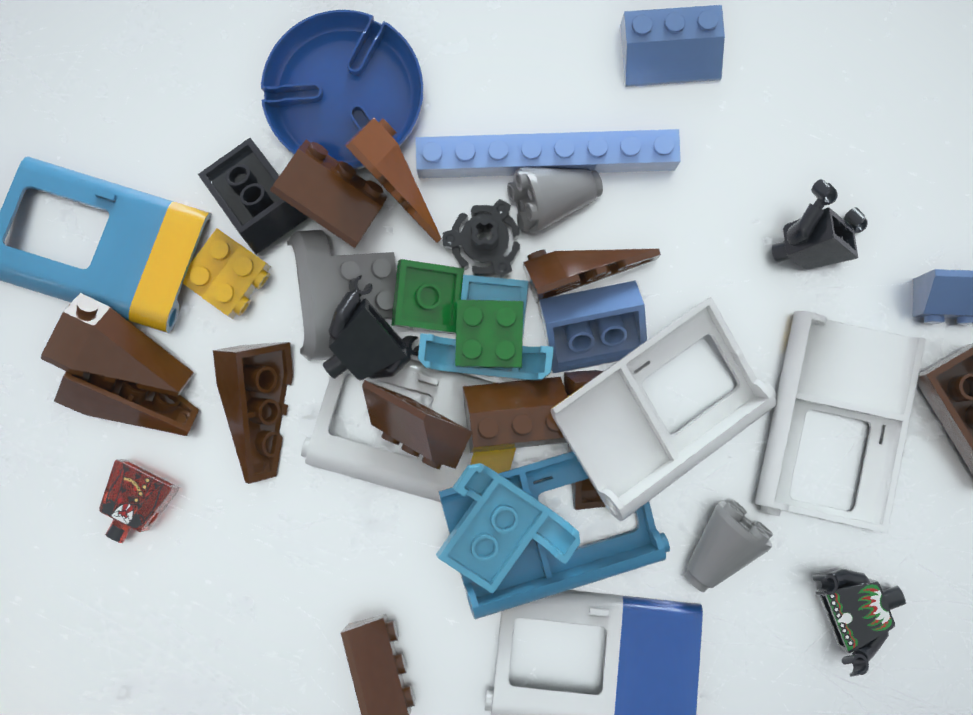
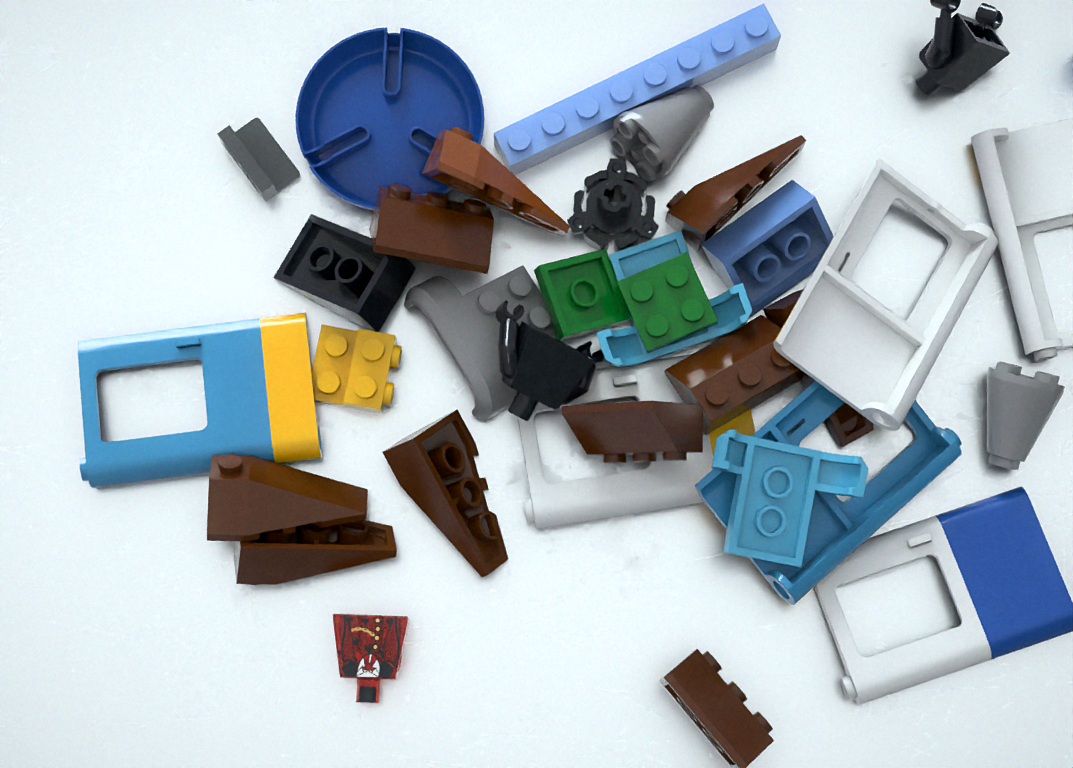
camera: 30 degrees left, 5 degrees down
none -> dark grey panel [217,117,300,202]

